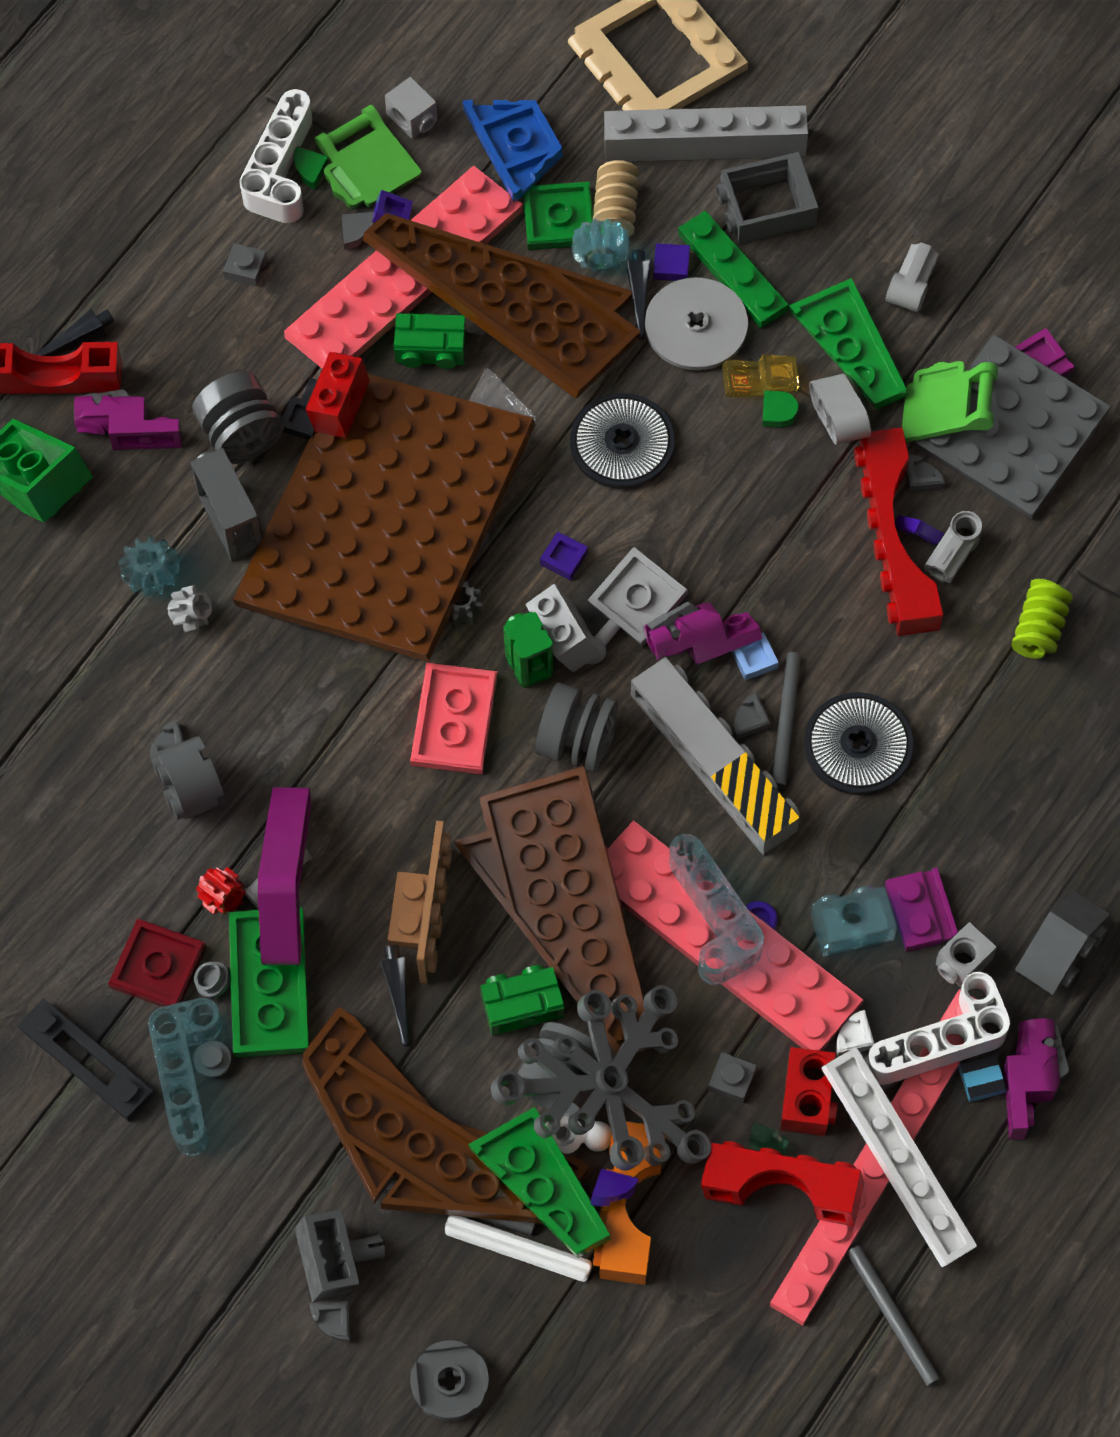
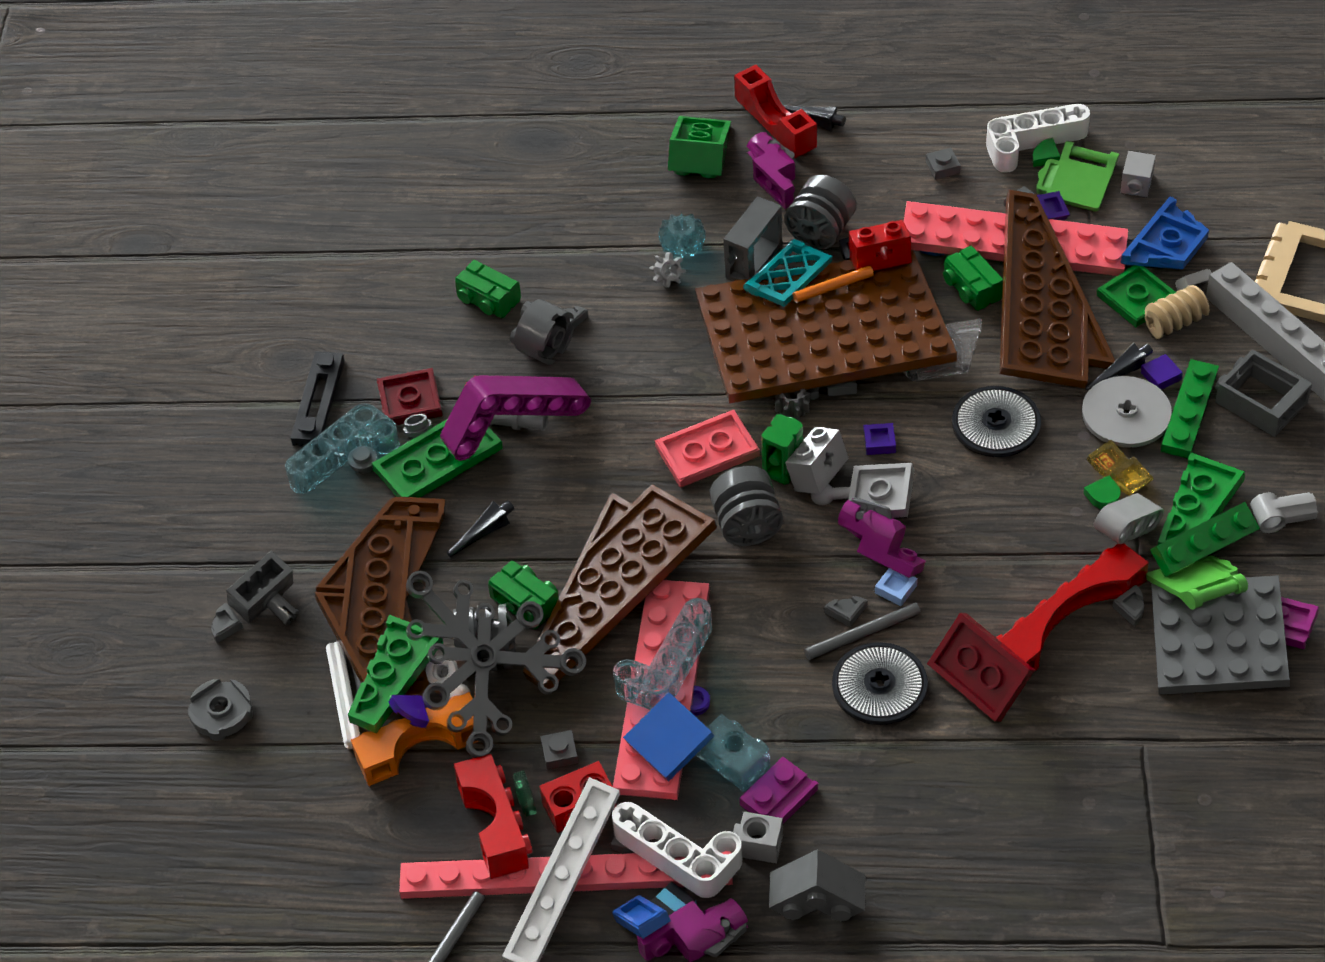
camera: 60 degrees right, 15 degrees down
medium nougat bracket [388,820,452,984] -> none
clear light blue gear [572,218,630,272] -> none
light grey brick [631,657,800,855] -> none
white tile [836,1010,874,1057] -> none
dark purple tile [895,515,944,545] -> none
light grey piece [924,511,982,583] -> none
lime piece [1011,579,1073,659] -> none
none -> green brick [455,260,521,319]
none -> blue tile [612,895,671,939]
none -> blue tile [623,692,714,782]
none -> teal window [743,239,832,307]
none -> orange bar [793,266,874,303]
none -> dark red plate [927,613,1035,722]
none -> green plate [1150,502,1260,577]
none -> light grey tile [1175,269,1212,291]

